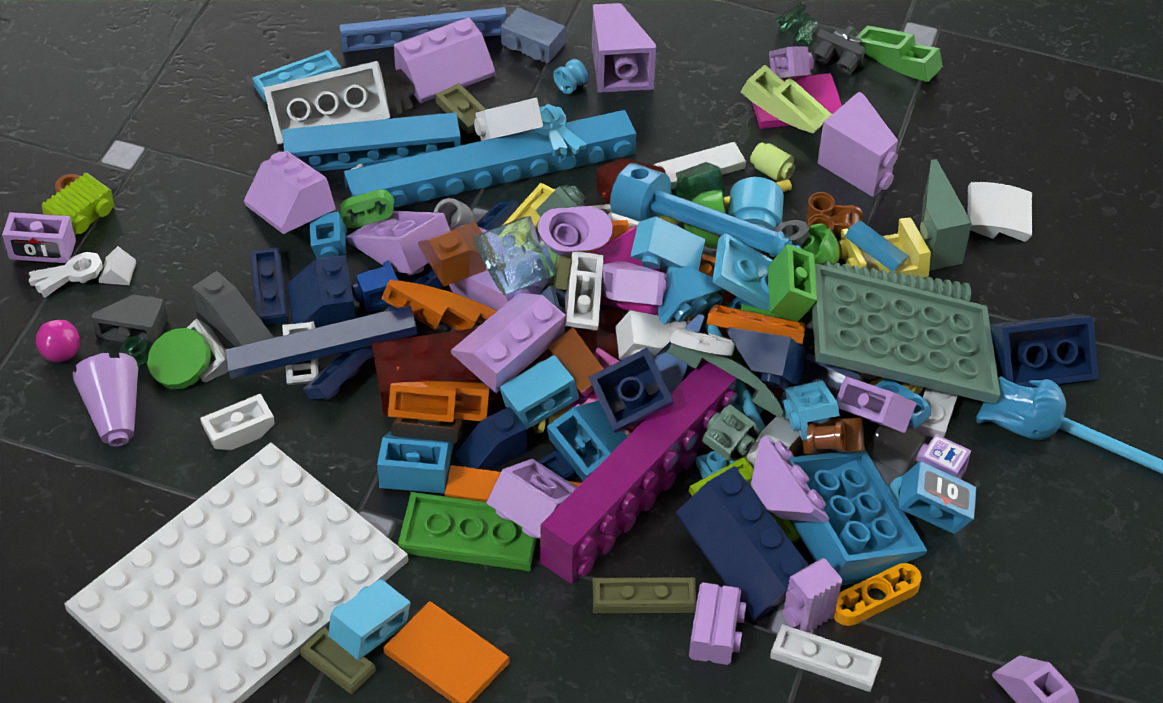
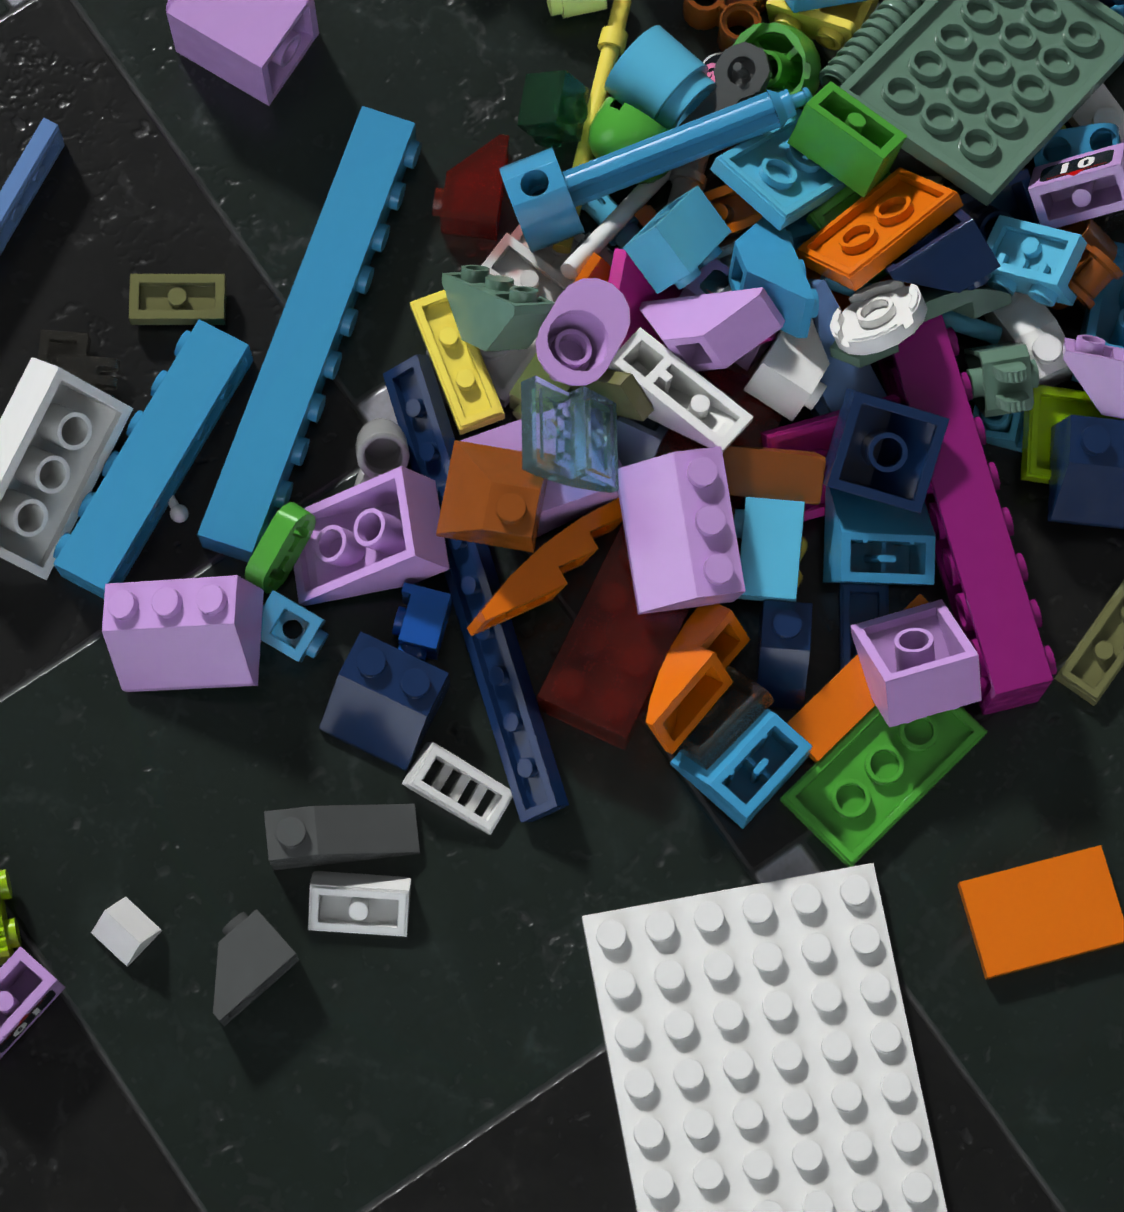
camera: 55 degrees left, 25 degrees up
white piece [29,252,103,297] -> none
dark pink piece [35,320,80,363] -> none
lavender cone [73,353,138,447] -> none
clear green plate [119,336,151,366] -> none
bright green tile [147,328,211,389] -> none
white slope [200,394,275,450] -> none
tile [225,305,418,379] -> none
dark blue tile [249,247,289,326] -> none
olive tile [300,627,376,695] -> none
medium azure brick [328,579,410,660] -> none
lavender slope [394,17,496,103] -> none
white slope [474,98,543,141] -> none
sand blue brick [501,7,566,63] -> none
medium azure piece [534,104,587,156] -> none
medium azure wheel [553,59,589,94] -> none
white tile [654,142,746,189] -> none

